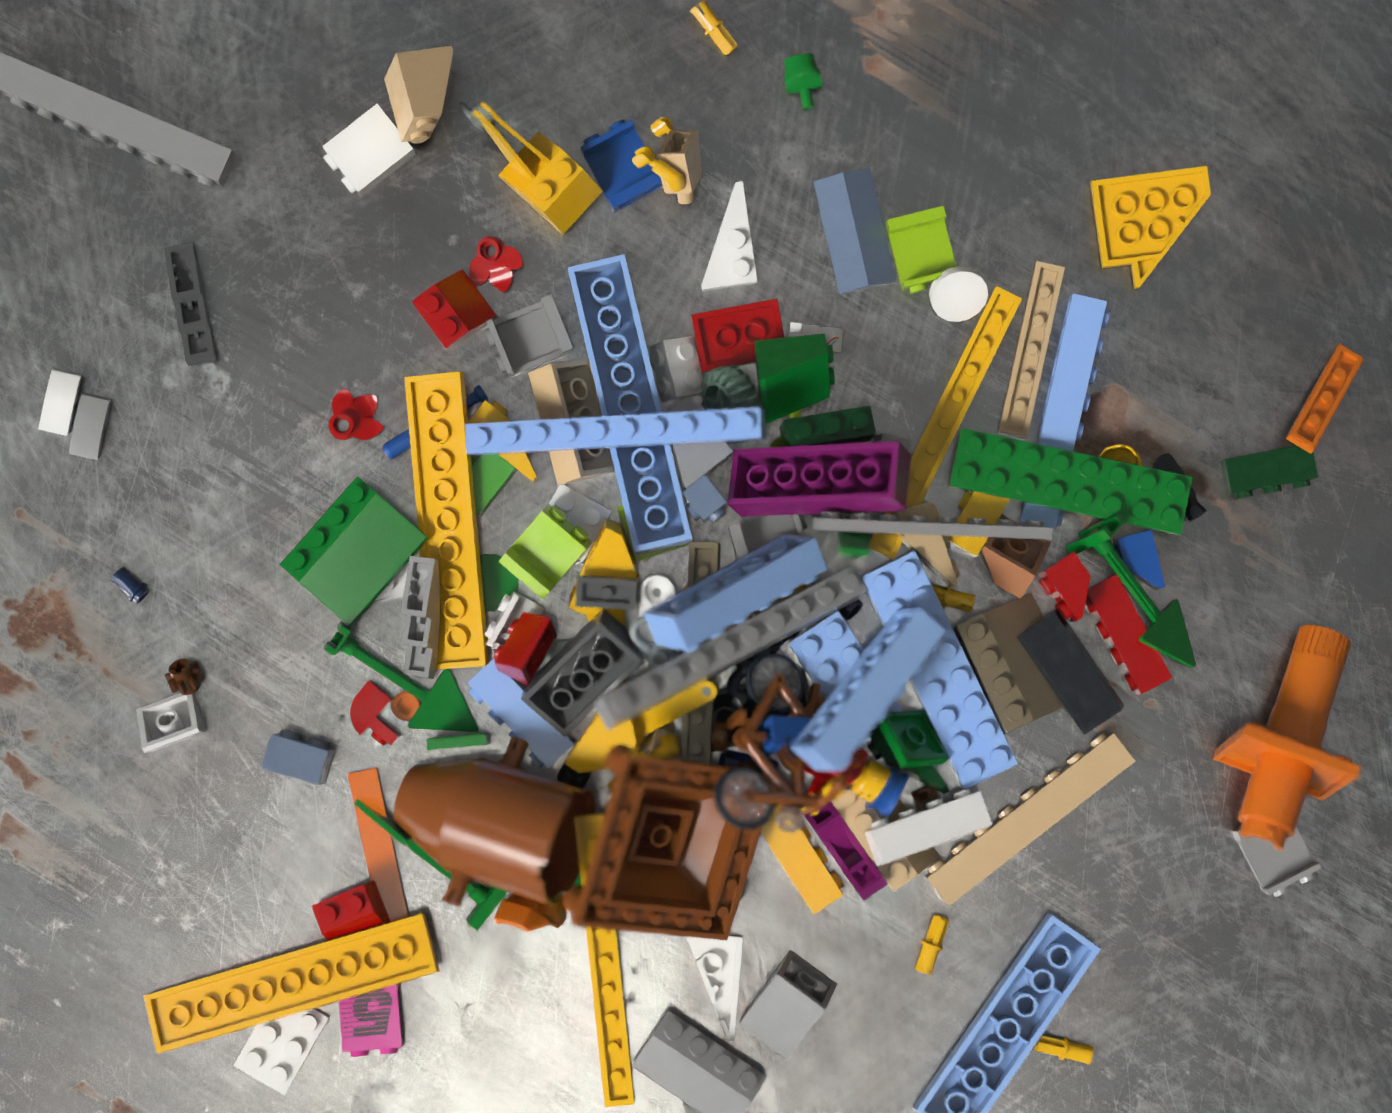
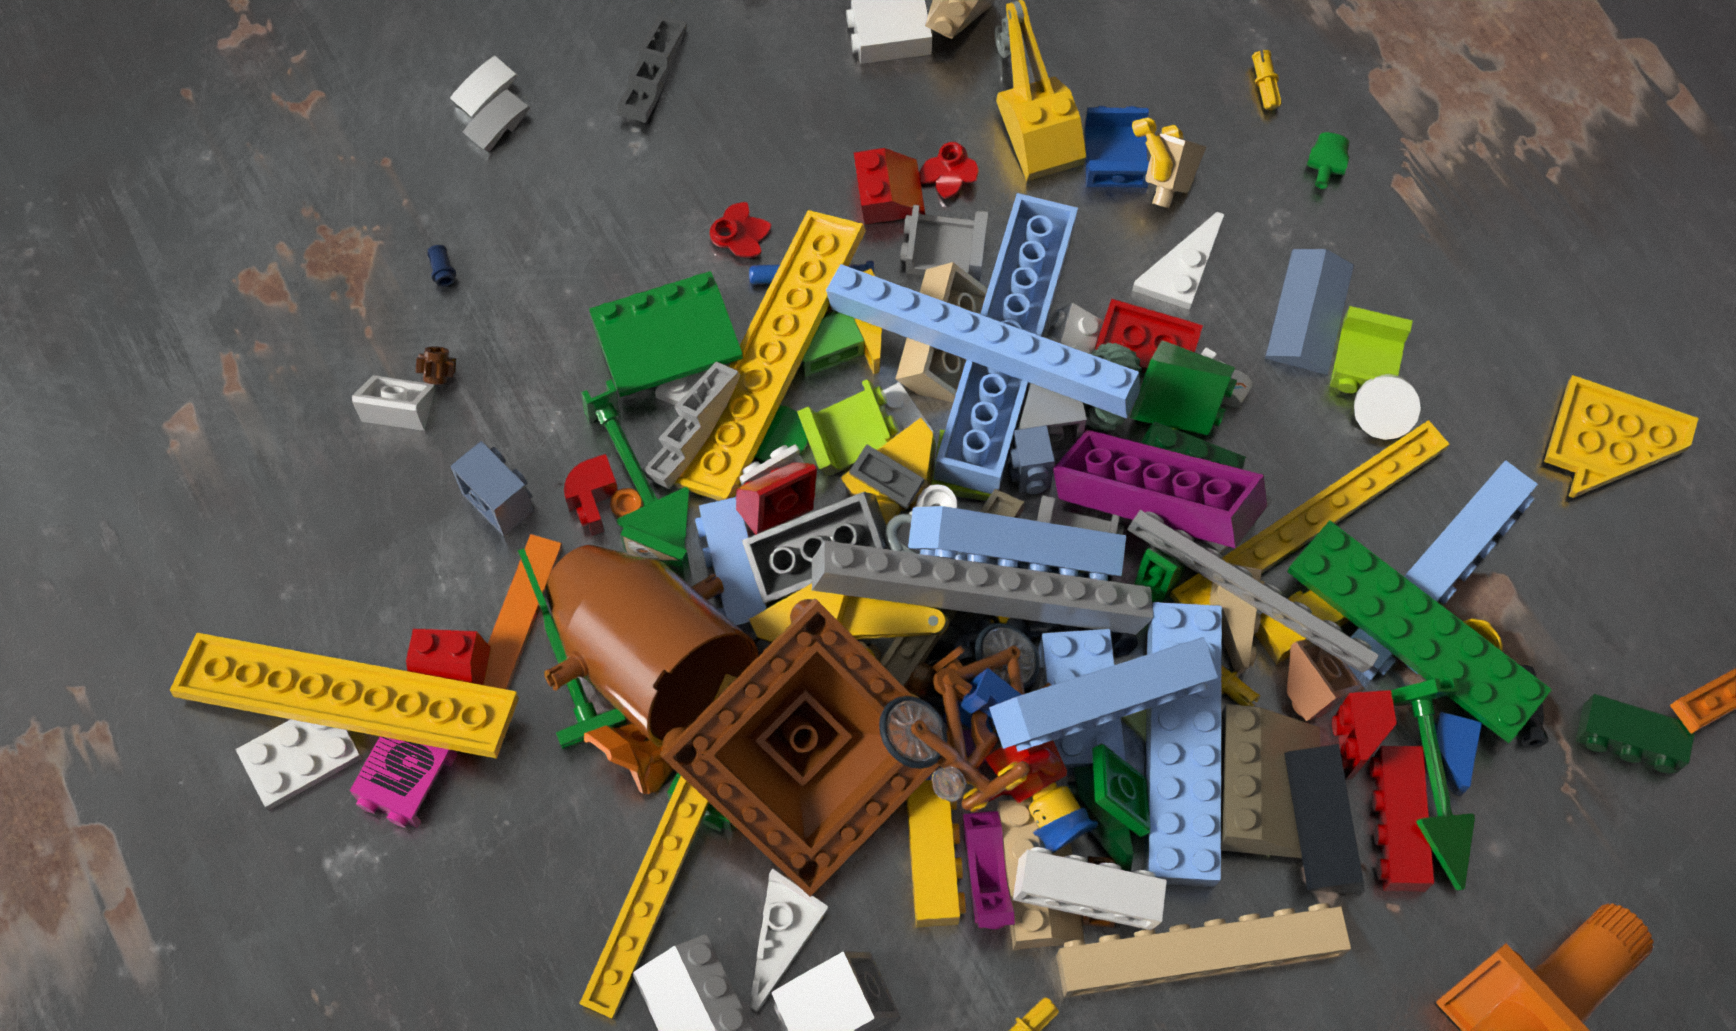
camera: 25 degrees right, 20 degrees down
tan plate [998,261,1065,438] -> none

